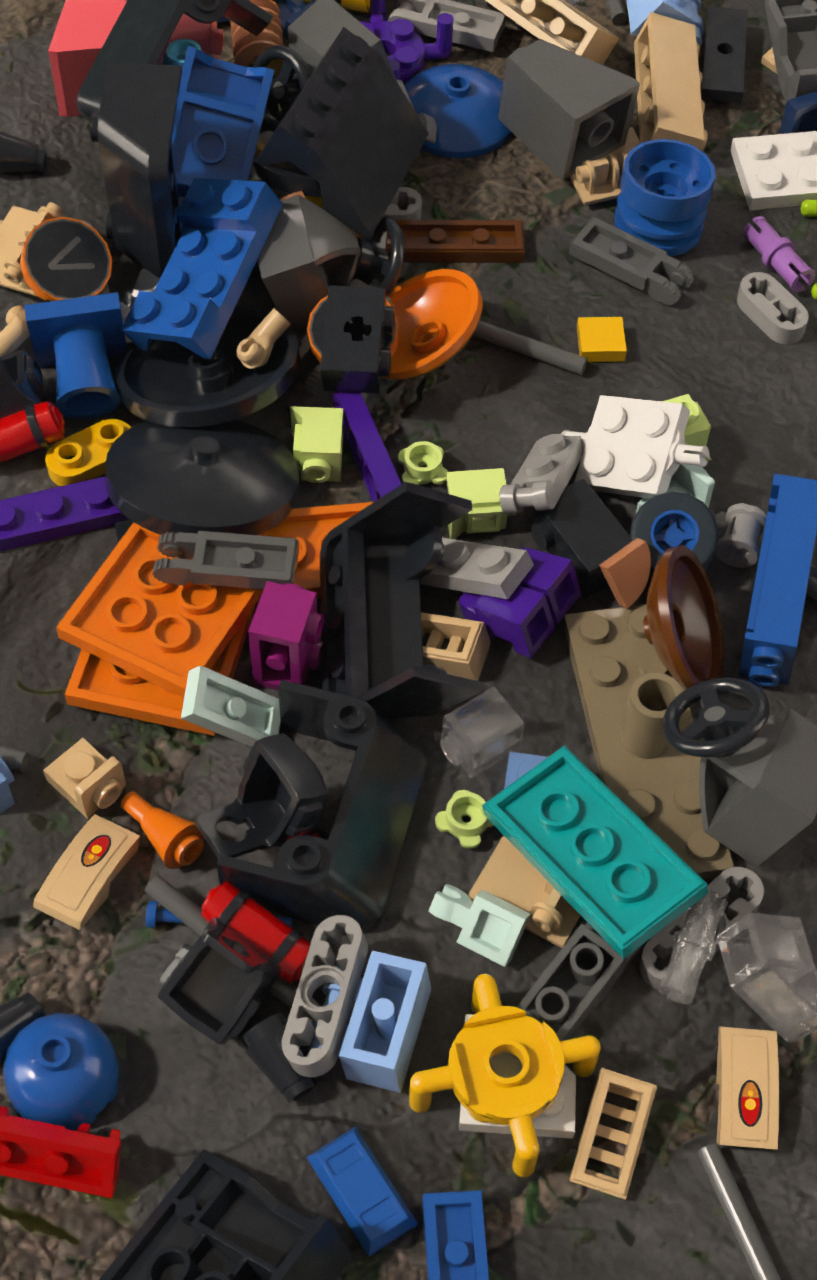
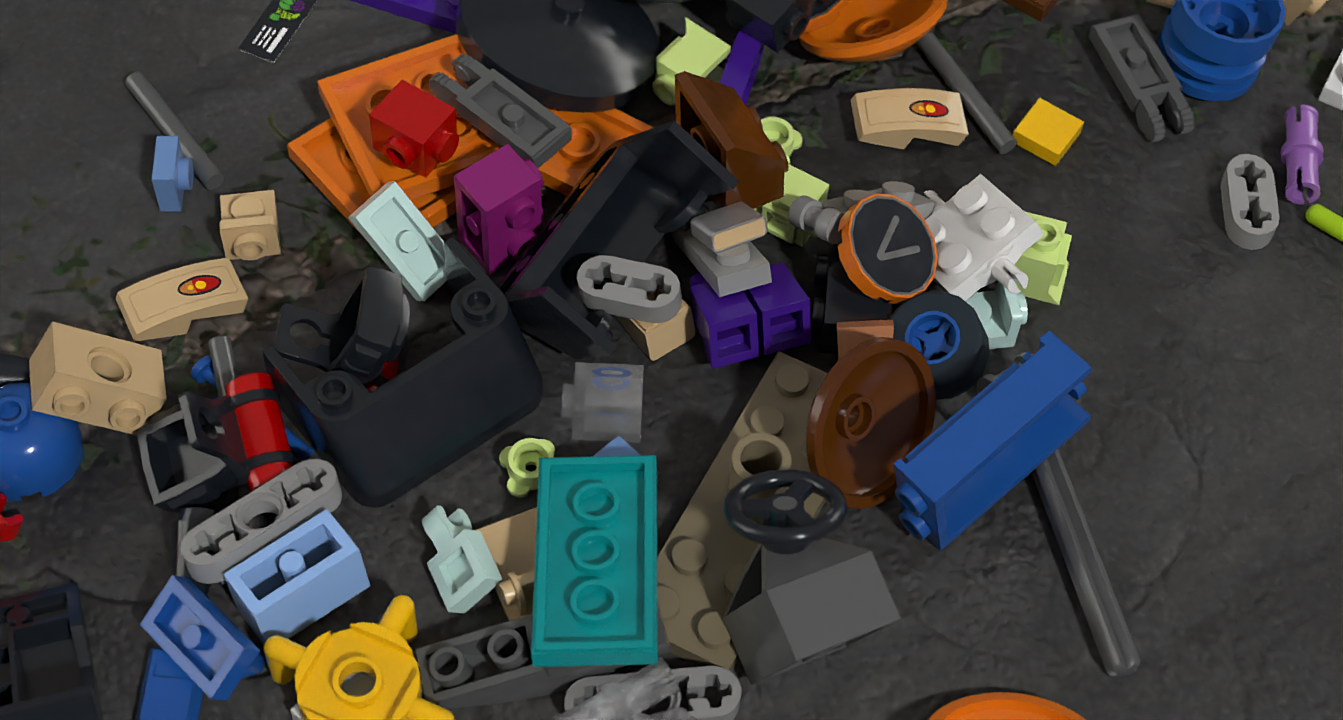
camera: 35 degrees right, 0 degrees up
orange cone [121,791,204,869] -> none
none -> tan brick [29,321,167,436]
none -> blue tile [140,575,266,701]
none -> red brick [369,79,459,178]
none -> light grey beam [577,255,682,323]
none -> reddish brown slope [675,71,789,209]
none -> flat silver piece [690,201,768,252]
none -> black tile [838,193,938,304]
none -> tan slope [851,88,968,150]

